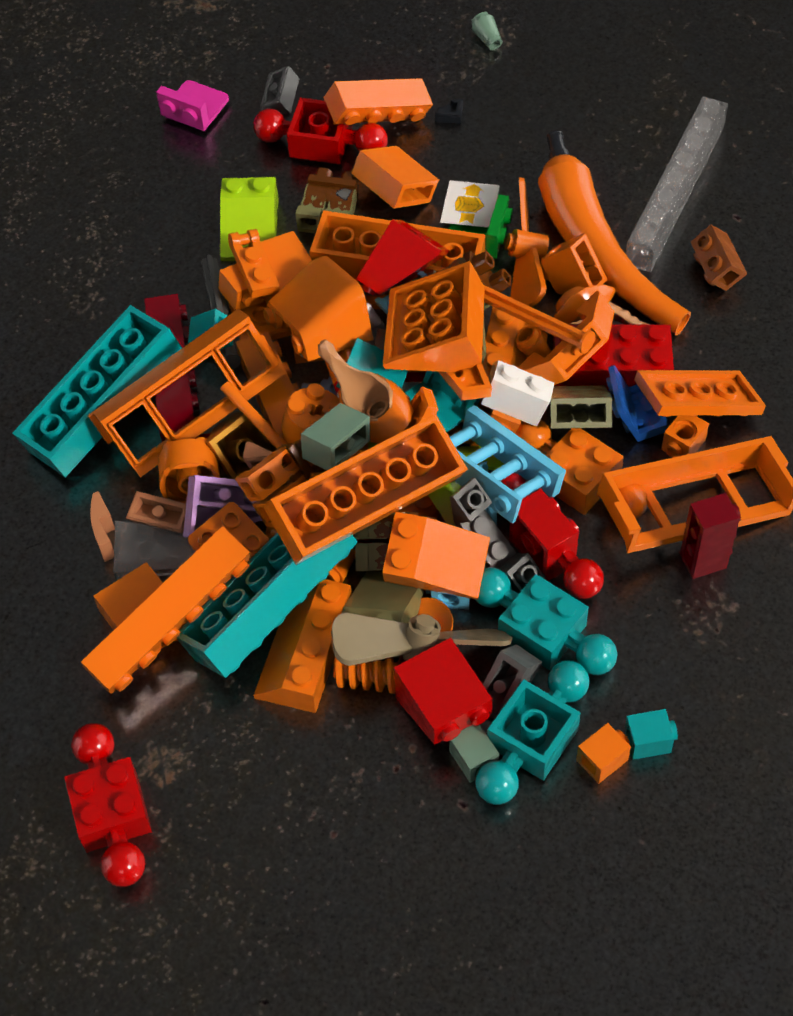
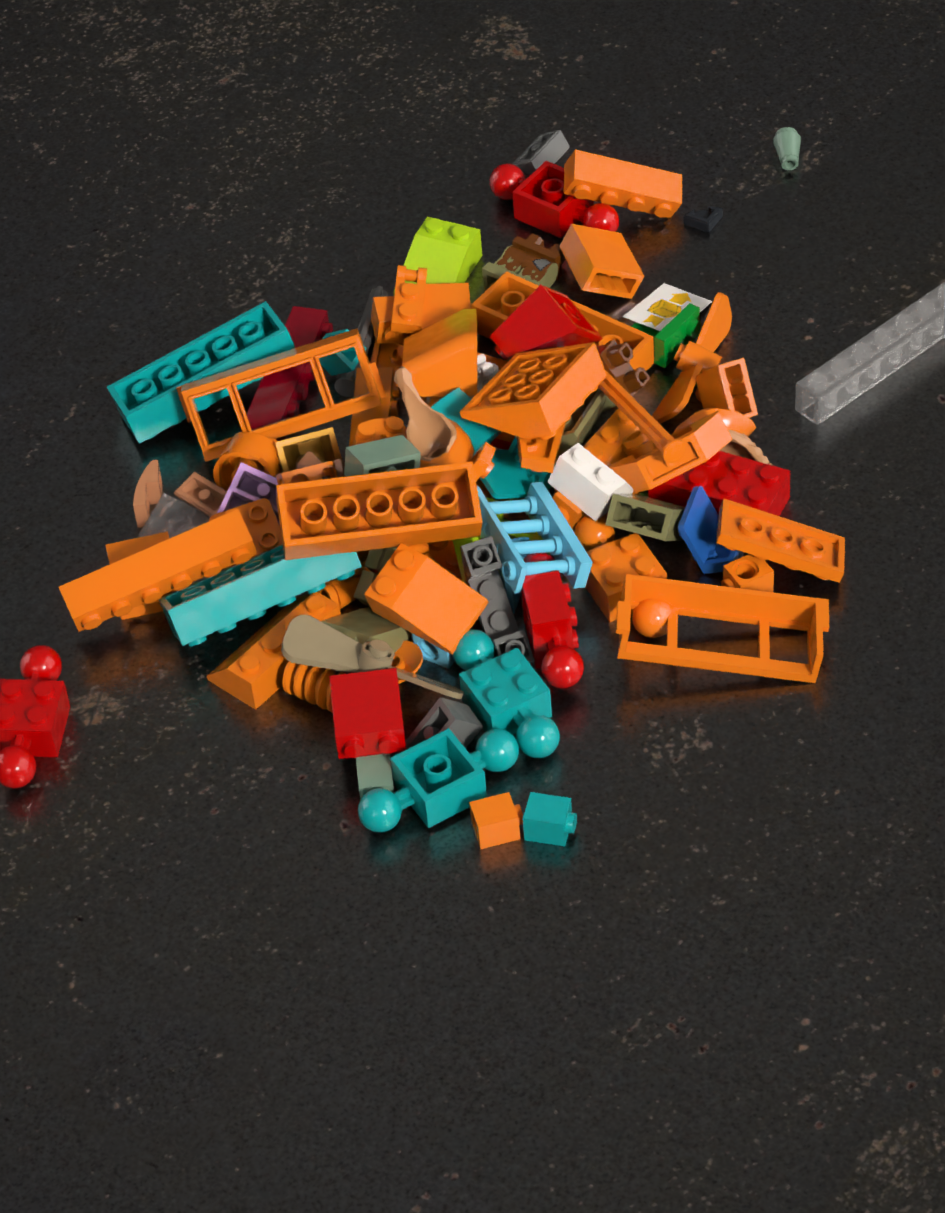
camera: 25 degrees right, 10 degrees down
dark pink bracket [156,80,229,131] -> none
orange bar [220,382,288,449] -> none
orange animal [538,130,691,336] -> none
dark red brick [680,493,741,579] -> none
dark orange brick [691,224,747,291] -> none

